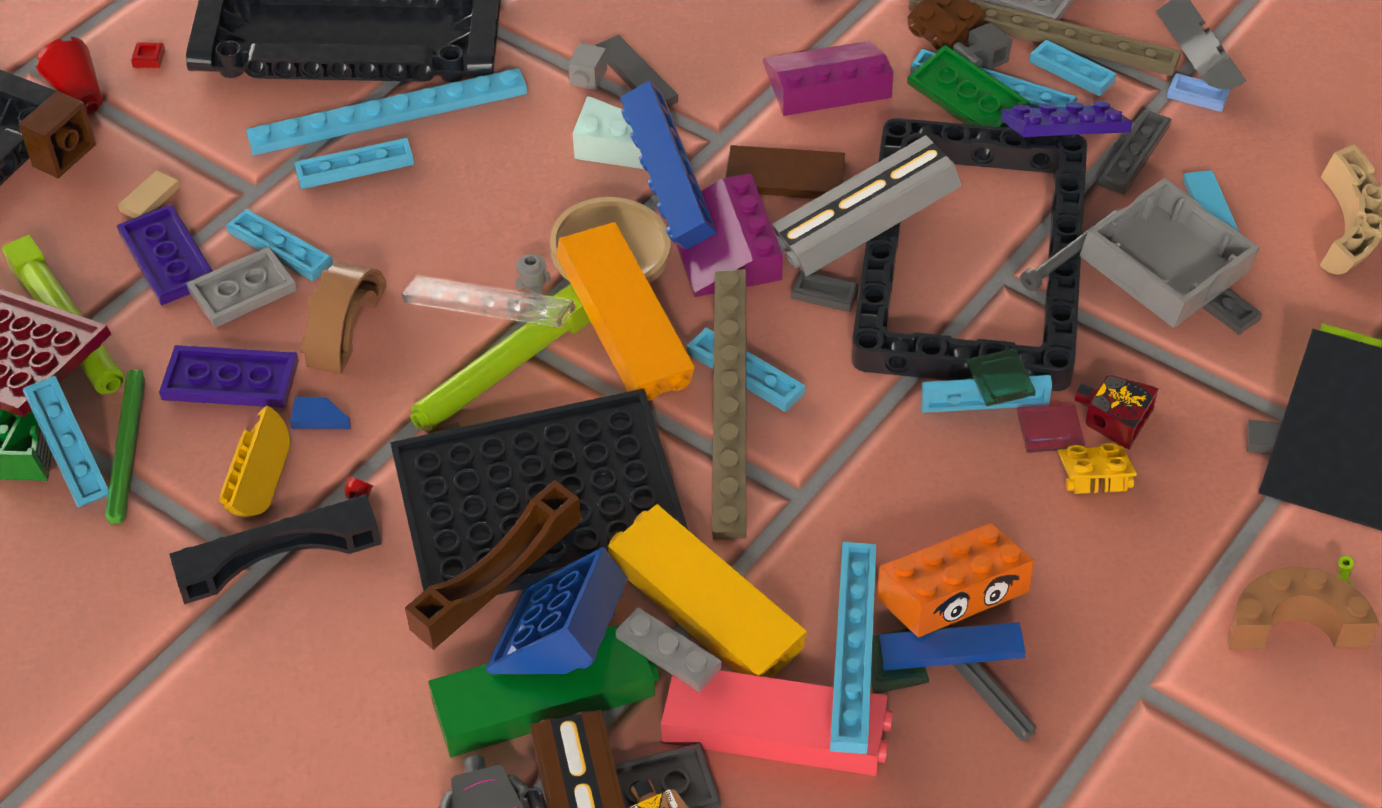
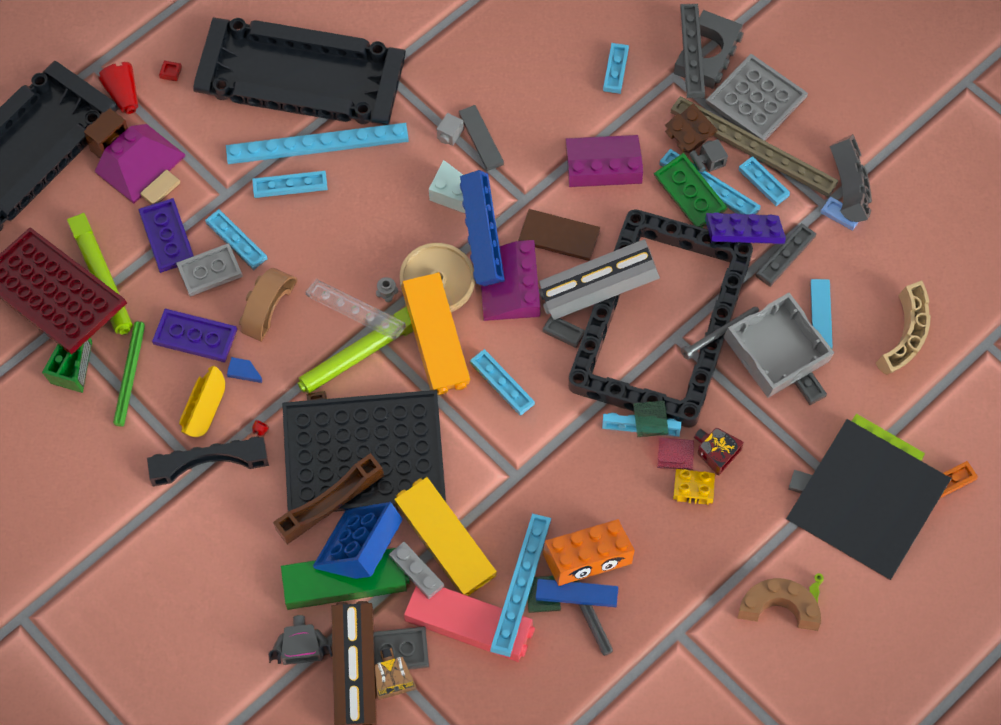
camera: 10 degrees right, 15 degrees up
medium azure plate [23,376,109,509] -> none
dark tan plate [712,269,747,540] -> none
none -> magenta slope [95,124,185,204]

